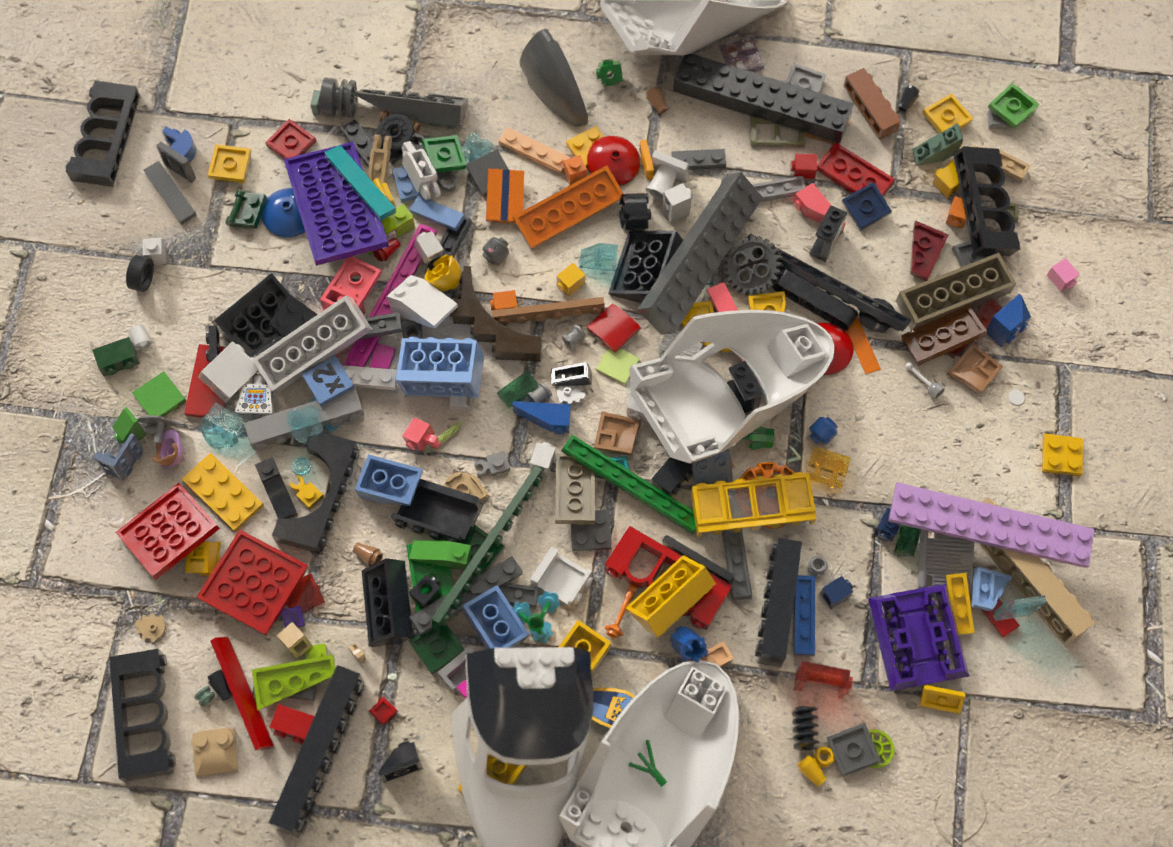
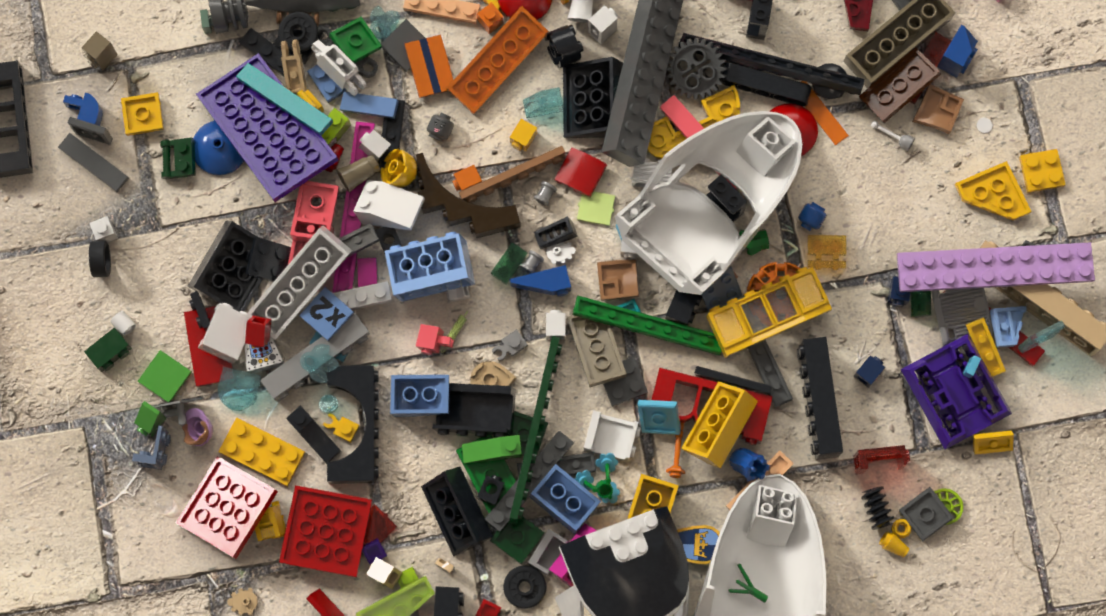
camera: 15 degrees left, 10 degrees up
tile [265,119,316,159] -> none
medium nougat cone [353,542,383,566] -> none
blue plate [794,575,815,656] -> none
light grey plate [808,556,828,576] -> none
none -> dark tan brick [82,31,118,71]
none -> red brick [245,315,271,348]
none -> dark tan plant [336,155,381,193]
none -> black wheel [503,565,546,609]
none -> medium azure tile [638,400,681,435]
none -> yellow plate [954,161,1032,221]
none -> medium azure tile [963,356,981,378]

